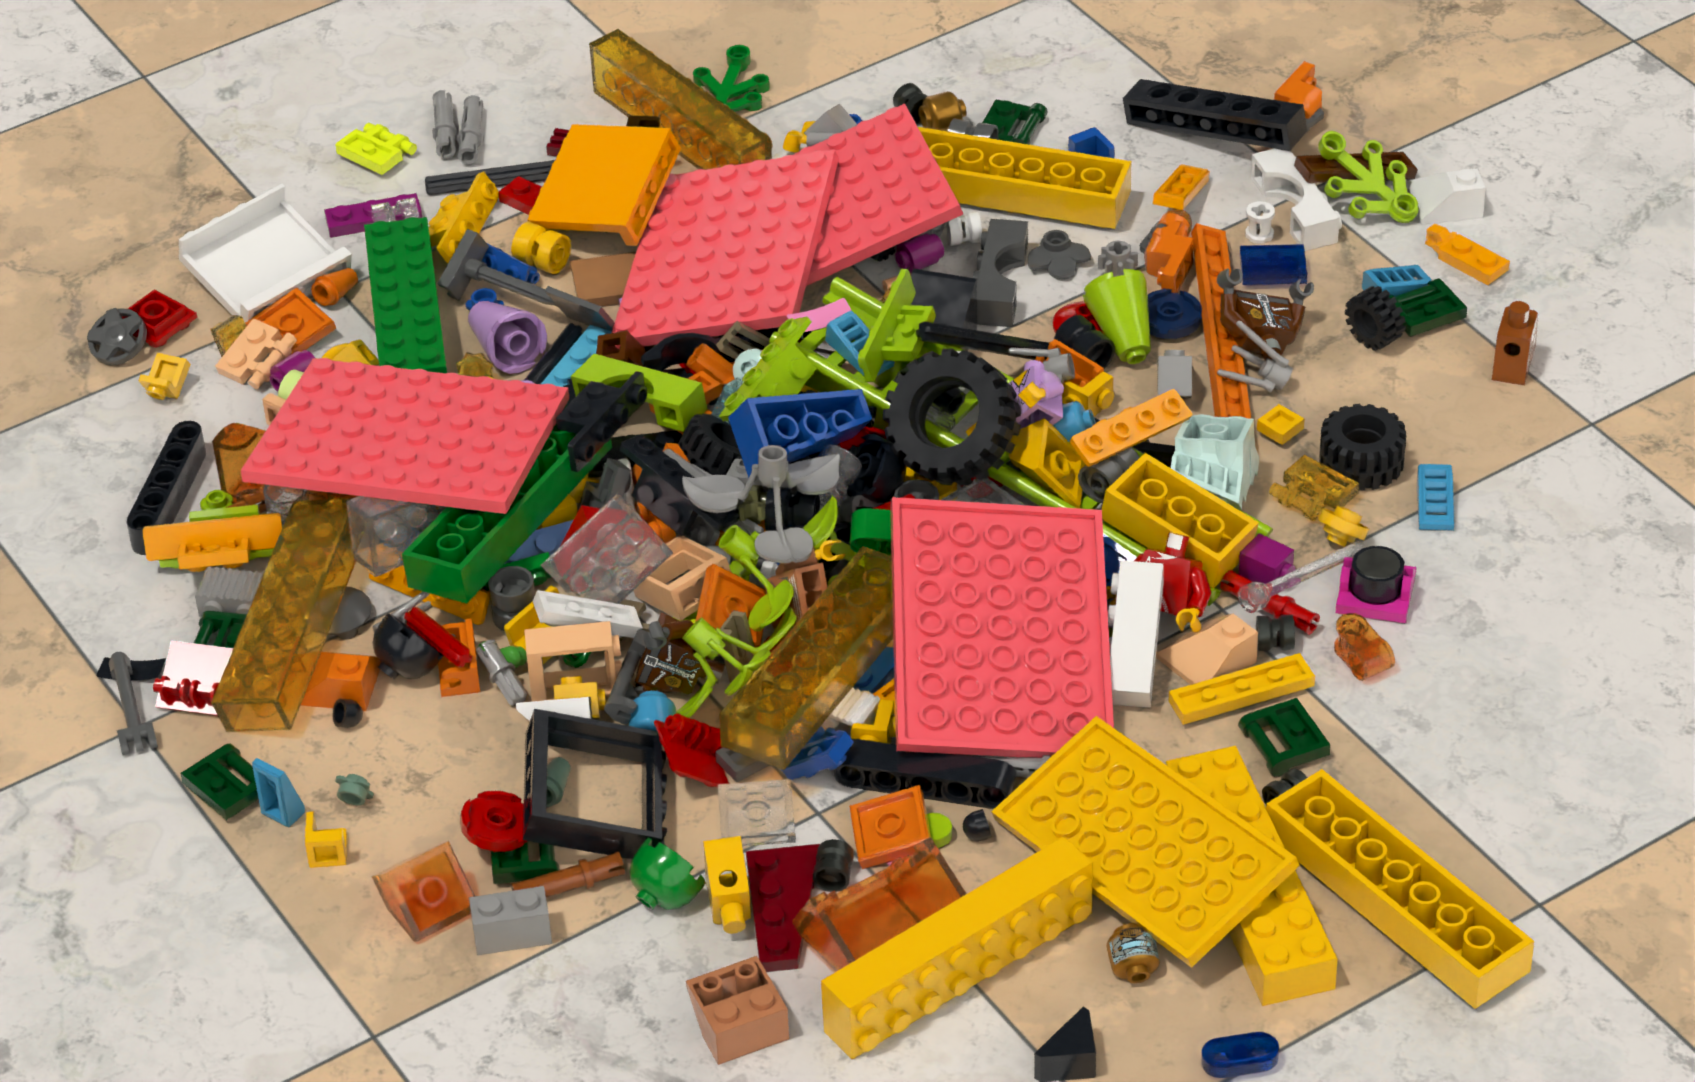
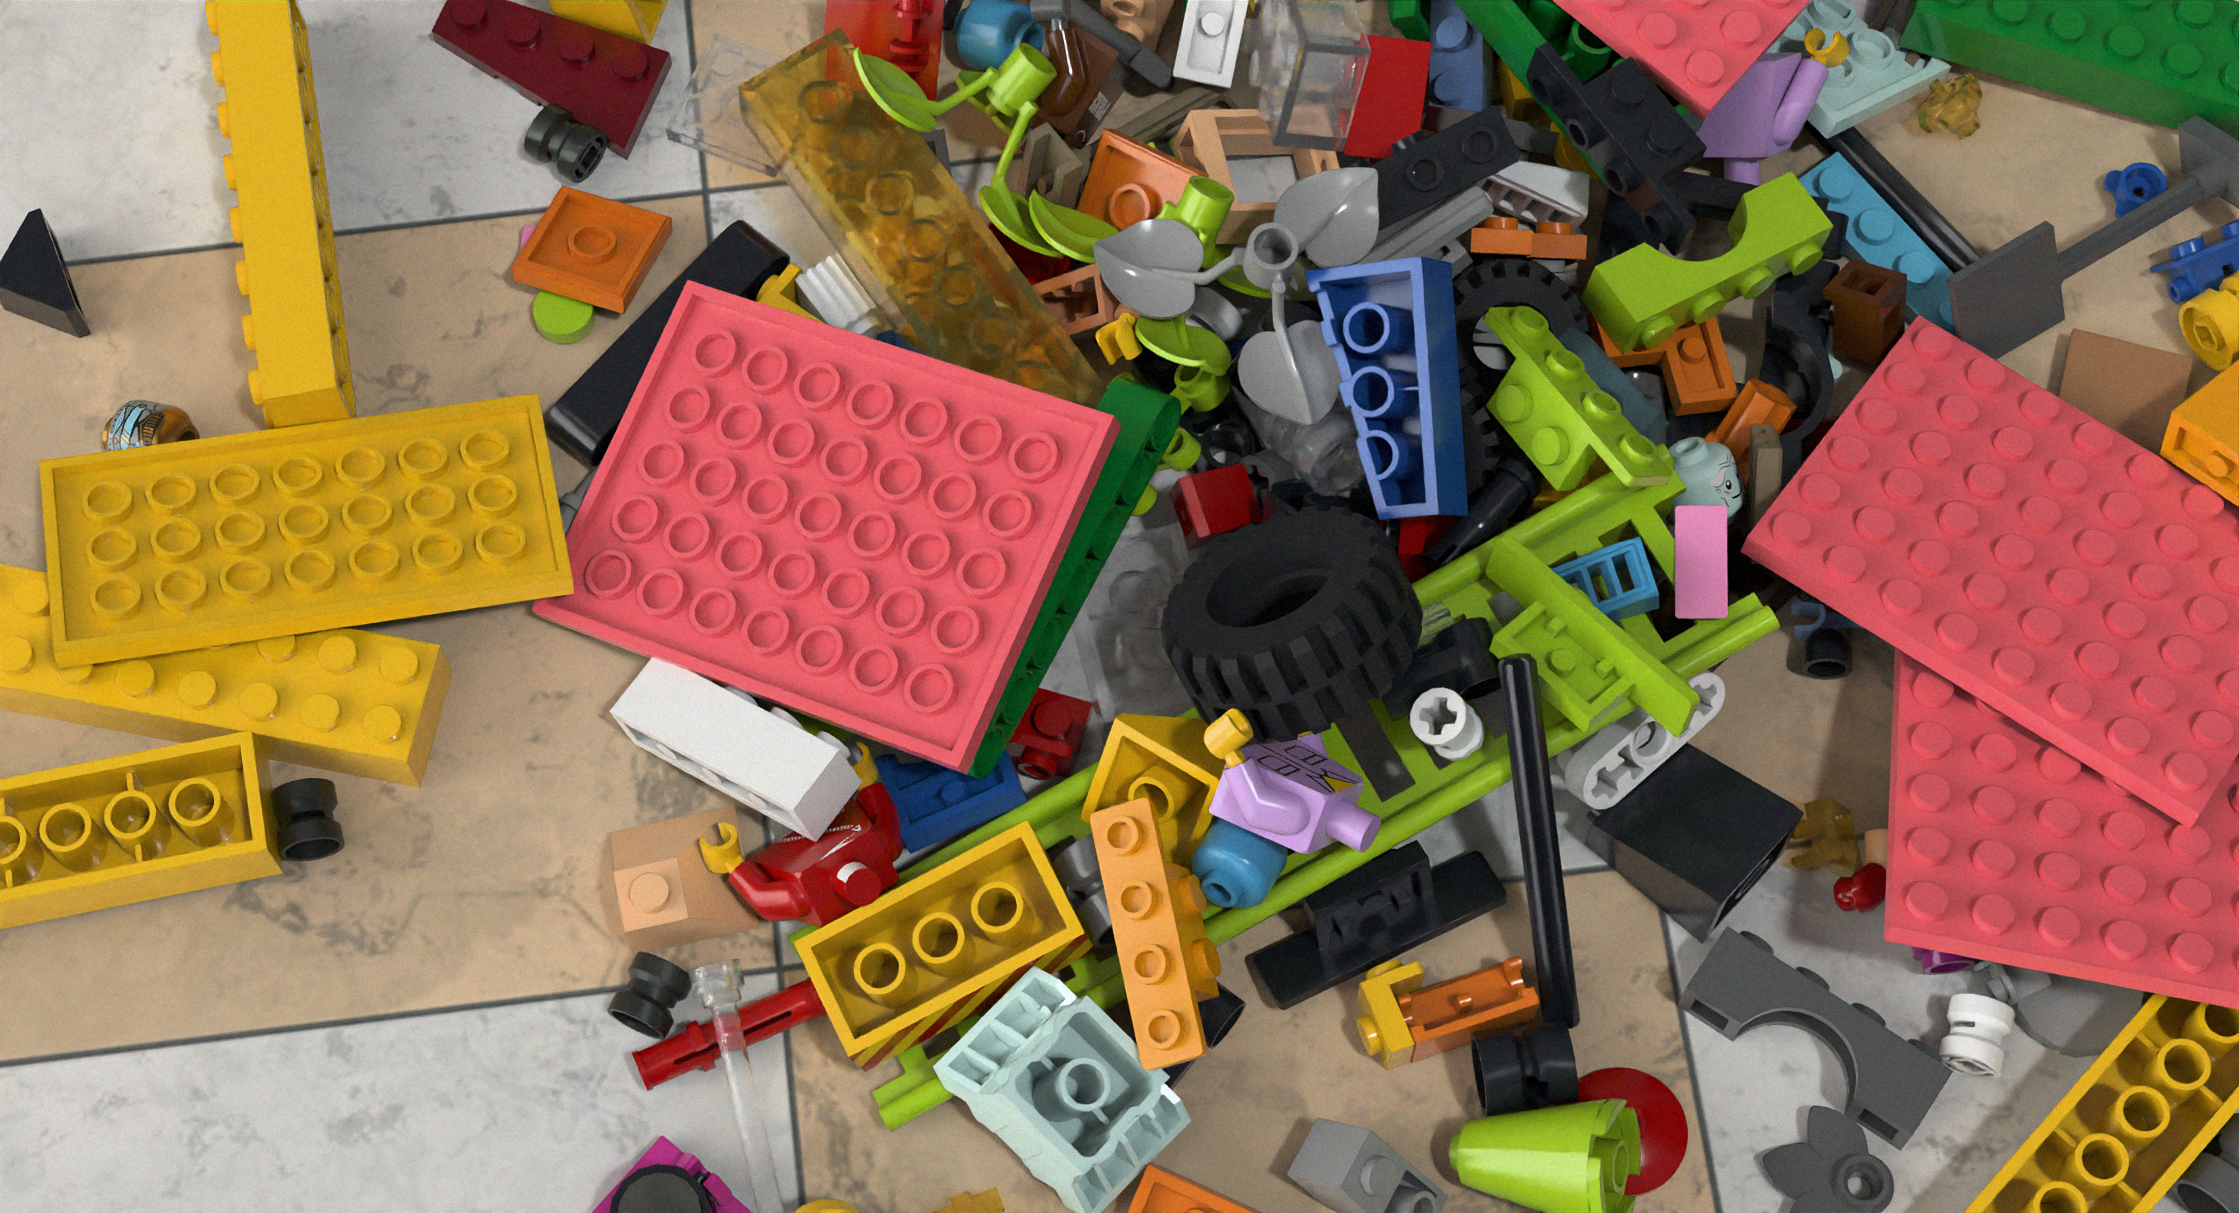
camera: 115 degrees right, 25 degrees up
lavender cone [468,301,547,374] -> none
blue wing [781,725,854,781] -> none
clear orange windscreen [792,837,967,971] -> none
black hinge [963,809,992,841] -> none
light grey plant [1008,348,1075,383] -> none
yellow plate [1168,653,1315,725] -> none
dark green plate [1238,698,1330,777] -> none
magenta brick [1239,533,1296,593] -> none
clear orange piece [1334,613,1395,681] -> none

